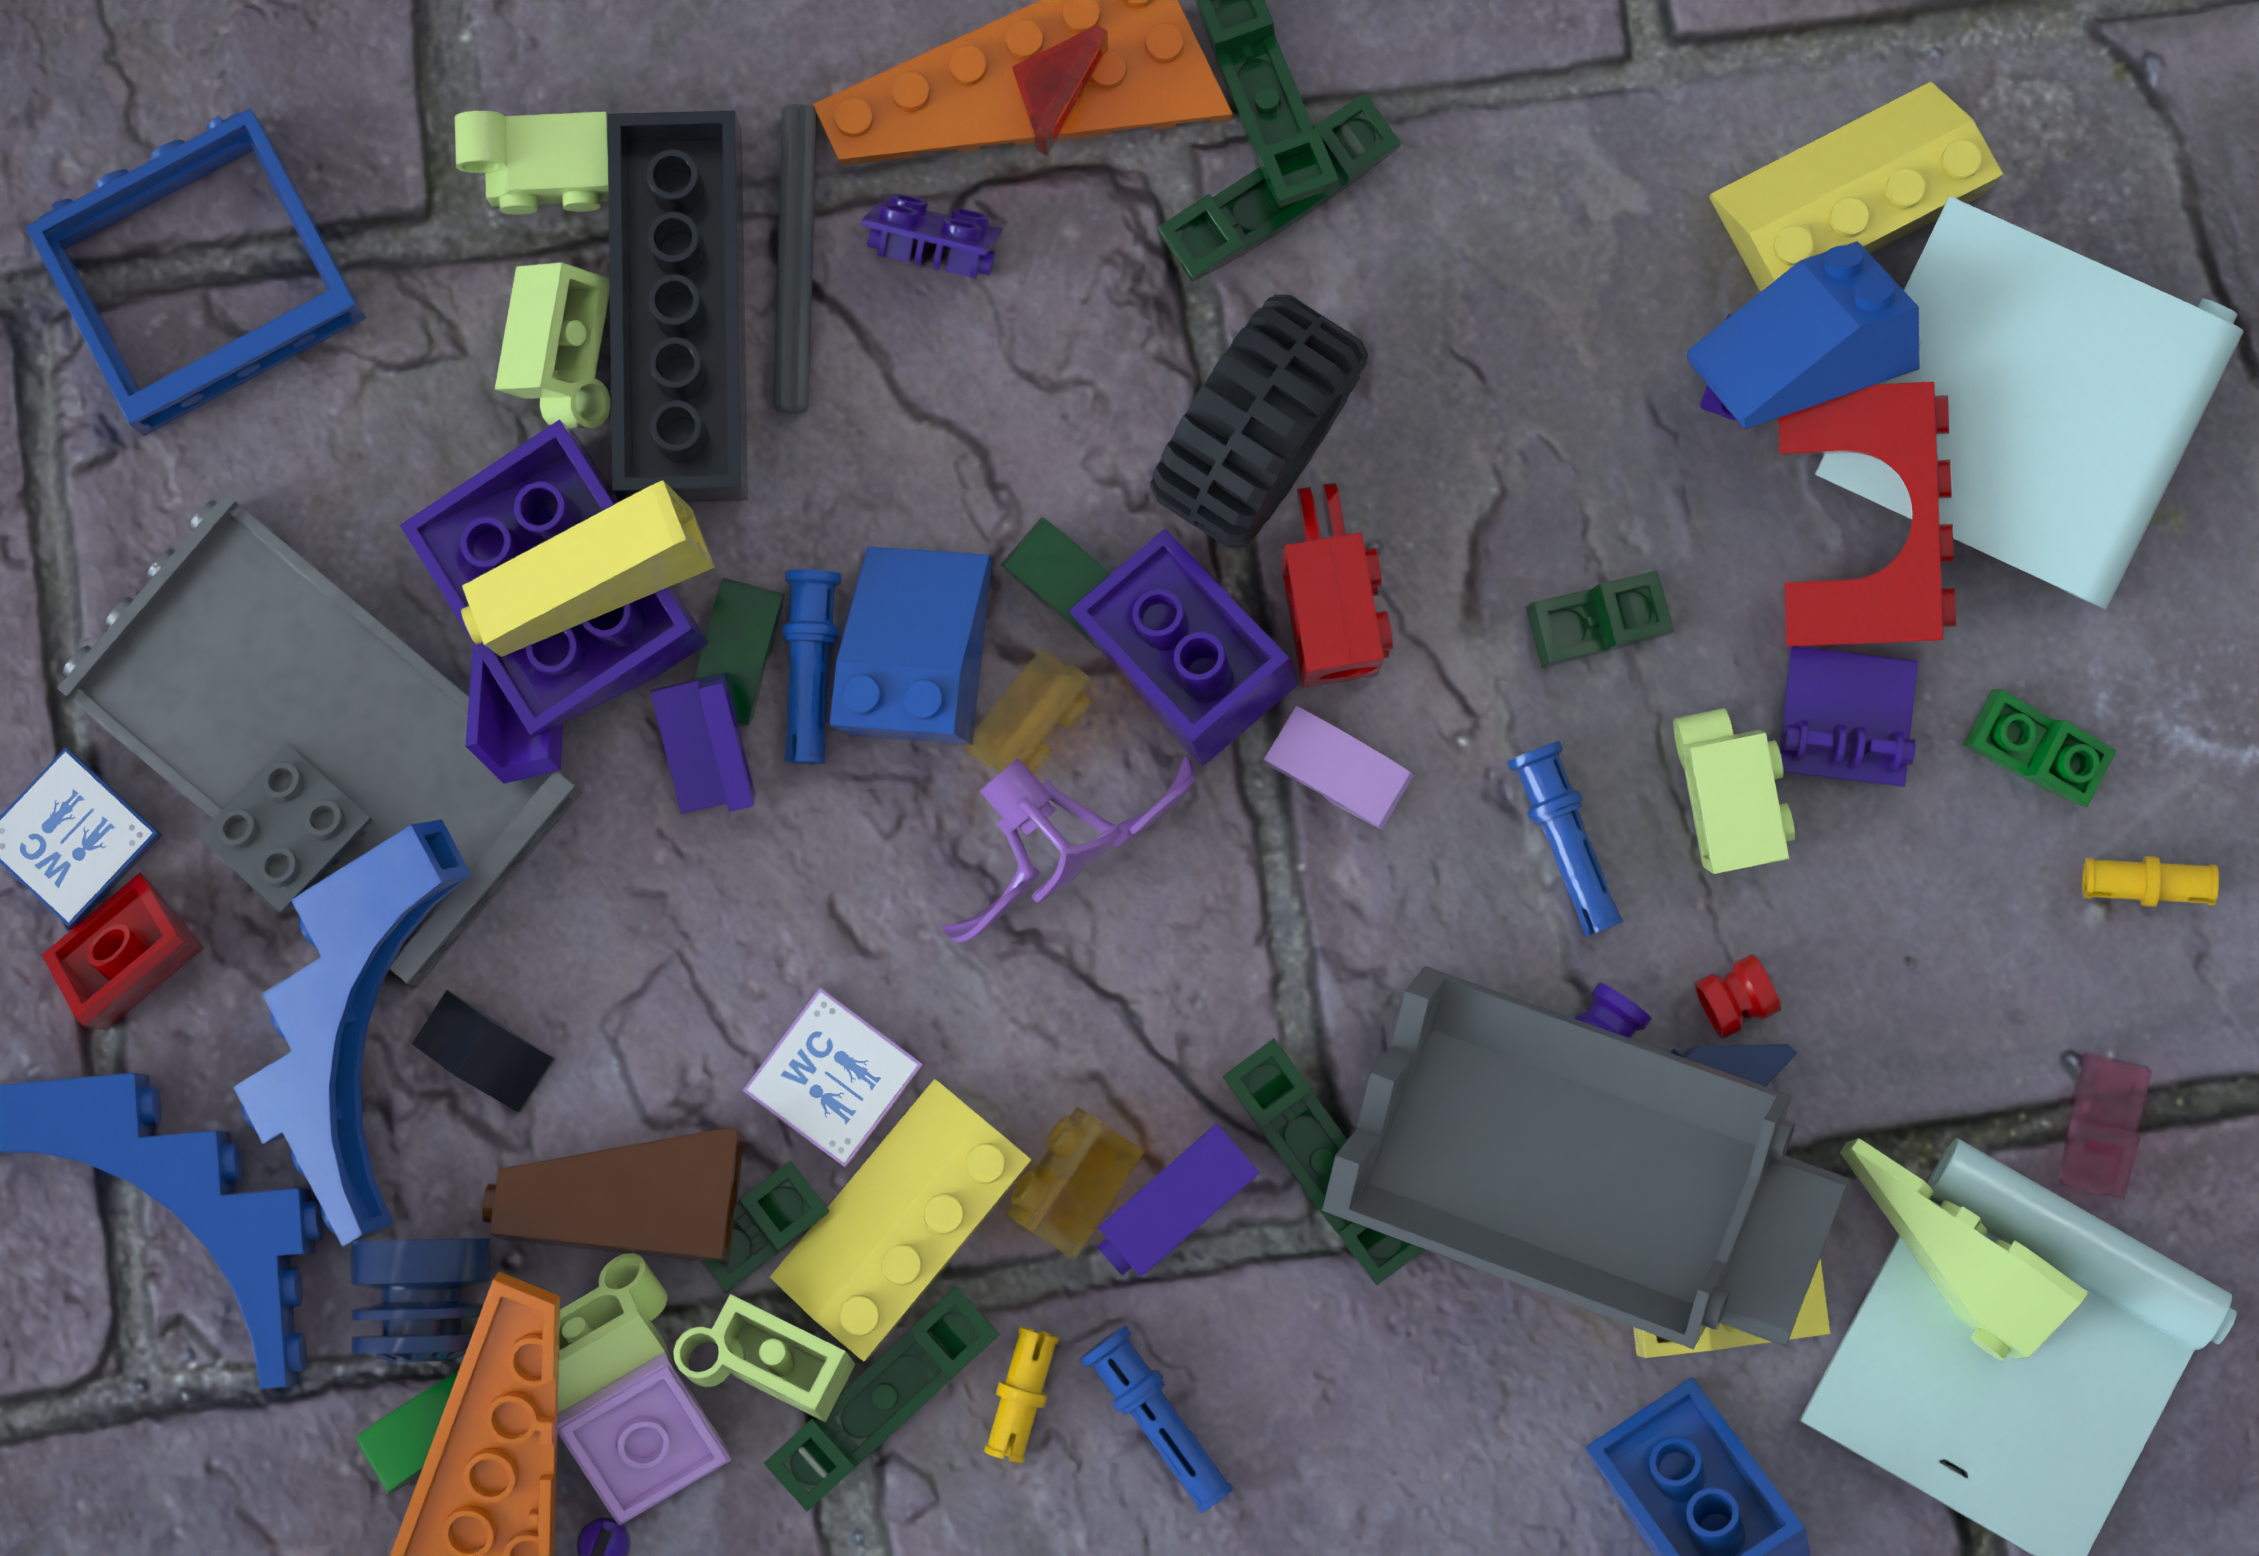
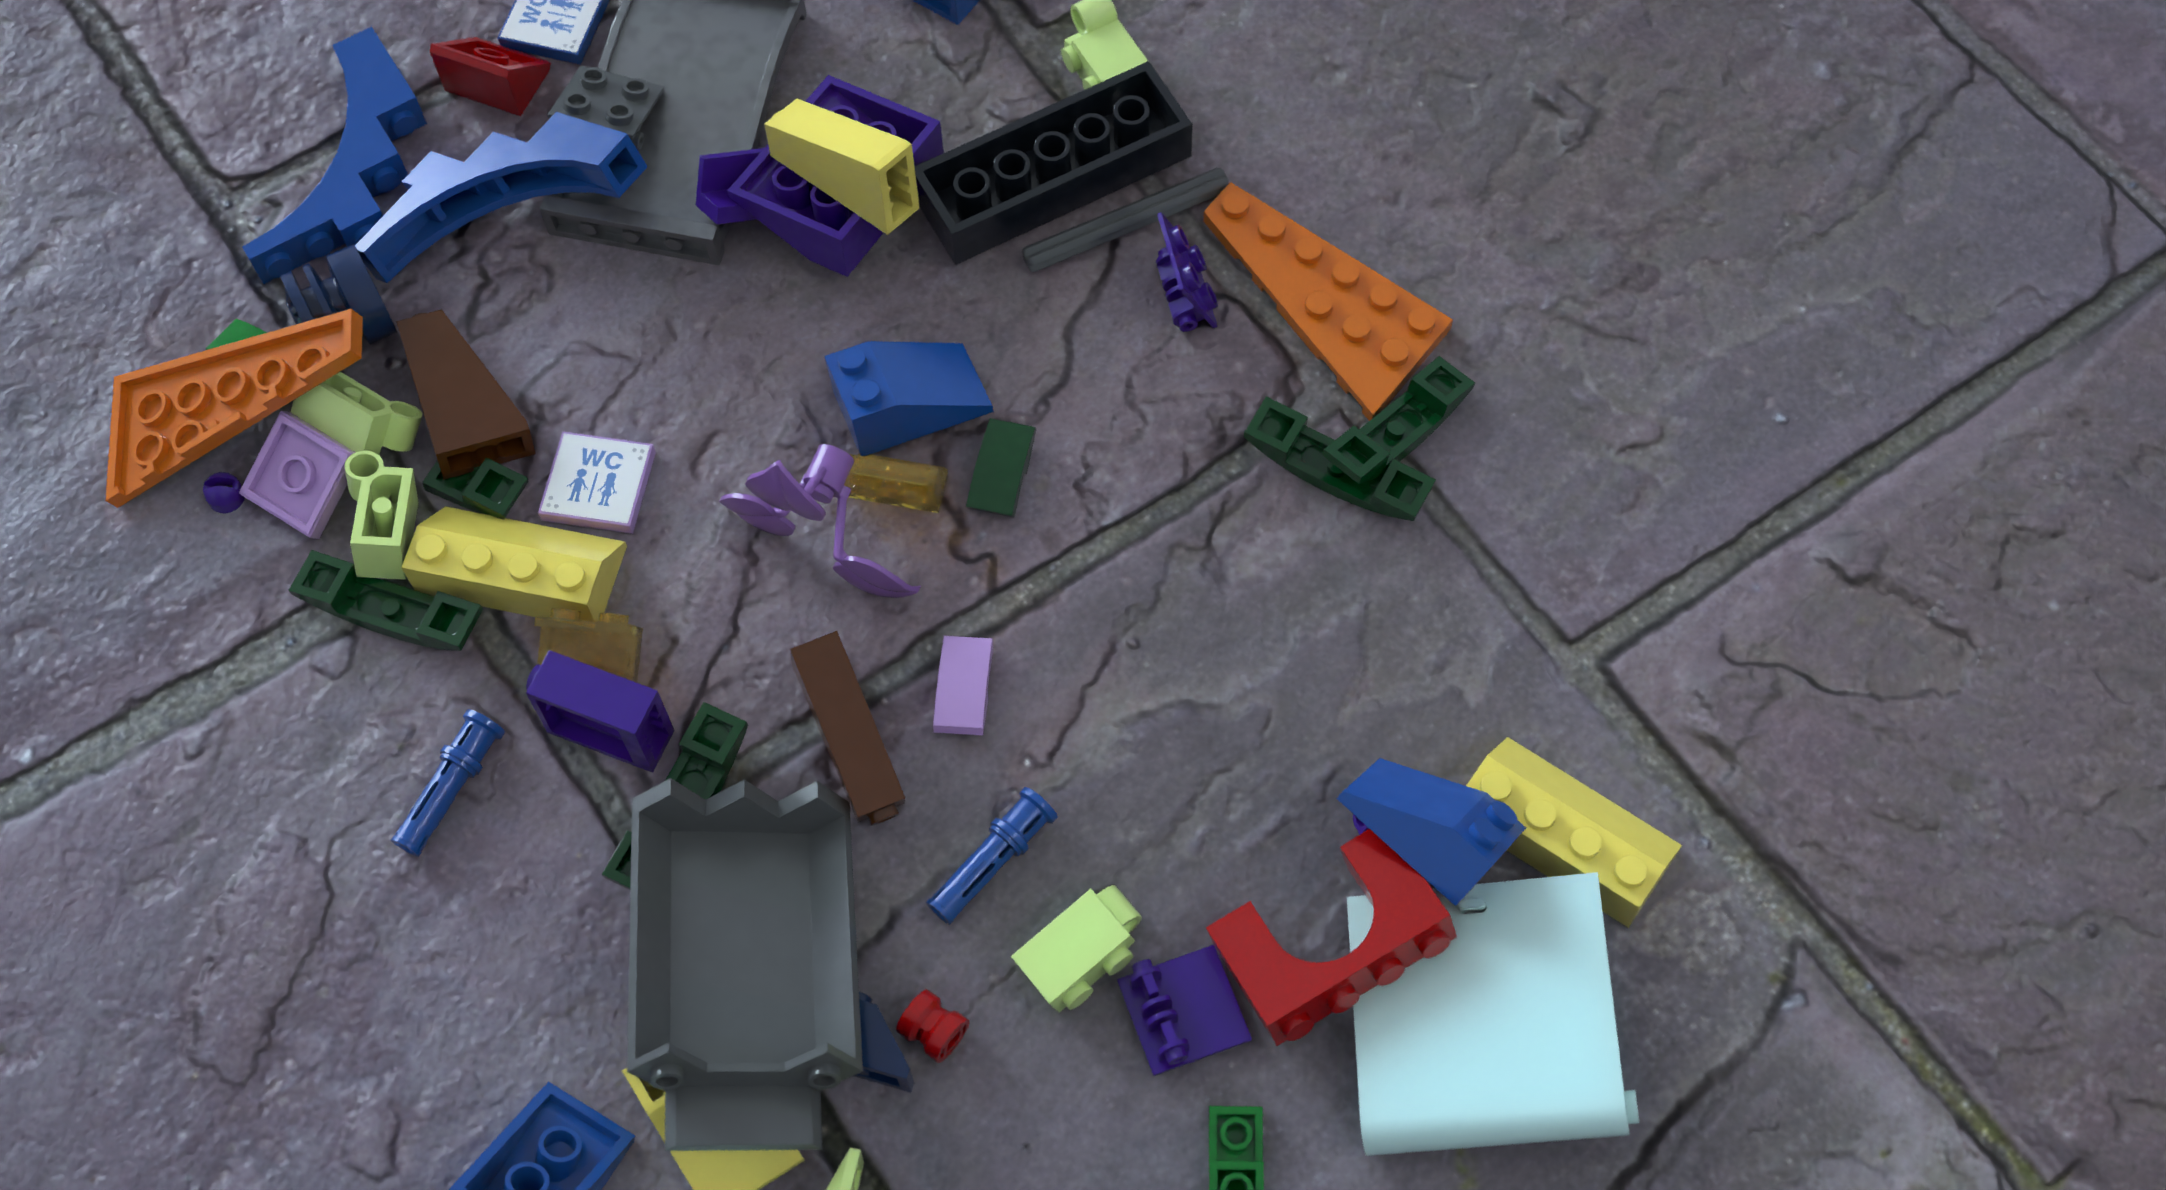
camera: 65 degrees right, 20 degrees down
black slope [412,990,555,1113] -> none
yellowish green hinge [495,263,611,429] -> none
dark purple panel [650,673,756,814] -> none
dark green slope [694,578,785,725] -> none
blue pin [782,569,842,764] -> none
yellow pin [984,1326,1059,1463] -> none
clear red slope [1012,25,1108,156] -> none
dark purple slope [1069,528,1298,767] -> none
black tyre [1150,294,1368,548] -> none
red brick [1281,483,1393,689] -> none
dark green slope [1525,570,1674,668] -> none
dark purple wheel [1574,983,1652,1038] -> none
none -> reddish brown slope [790,631,906,826]

